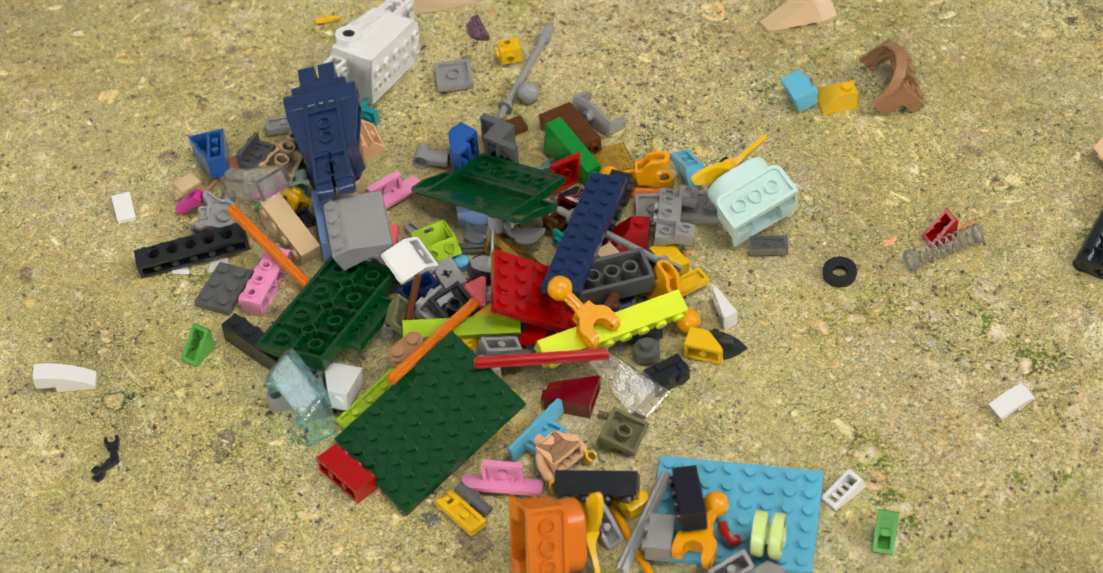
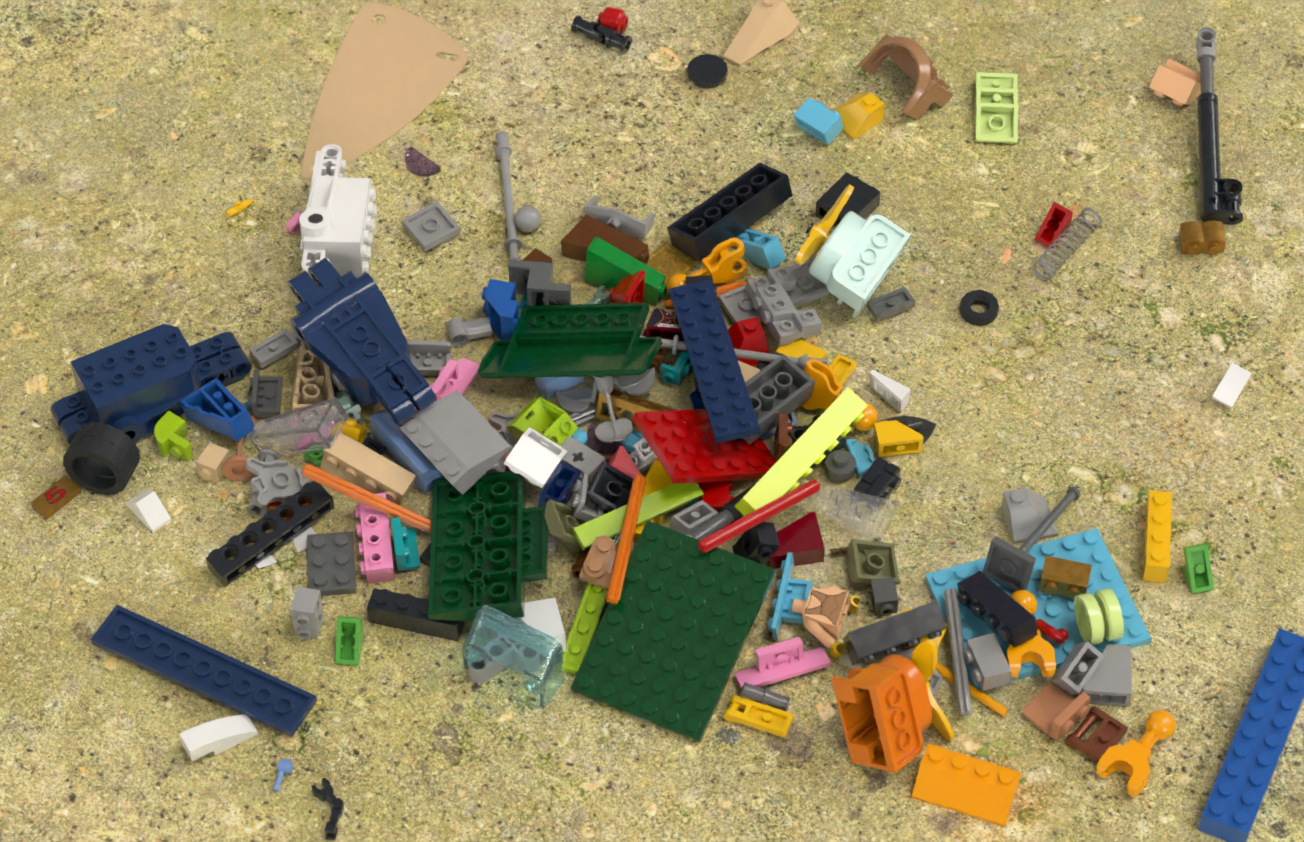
camera: 30 degrees left, 5 degrees up
dark pink bar [175,190,203,215] -> none
red brick [316,444,376,504] -> none
reddish brown piece [404,274,422,320] -> none
yellow brick [495,37,522,65] -> none
light orange piece [547,276,620,349] -> none
white slope [821,469,866,511] -> none
none -> pearl gold tile [31,475,81,519]
none -> dark blue piece [50,324,252,445]
none -> black tyre [63,422,141,495]
none -> dark blue plate [91,605,317,737]
none -> lime brick [154,411,193,462]
none -> medium blue hand [272,759,293,792]
none -> light grey brick [290,587,324,639]
none -> teal bracket [391,517,421,571]
none -> light grey bracket [407,340,452,376]
none -> black brick [667,162,793,261]
none -> black tile [687,54,728,88]
none -> black brick [732,522,780,565]
none -> black brick [815,172,880,228]
none -> medium azure tile [845,439,874,479]
none -> dark grey brick [869,577,899,616]
none -> yellowish green slope [975,72,1018,143]
none -> dark grey tile [982,487,1081,592]
none -> light grey slope [1001,488,1058,544]
none -> pearl gold brick [1039,555,1092,599]
none -> yellow brick [1143,490,1172,583]
none -> pearl gold brick [1178,221,1226,255]

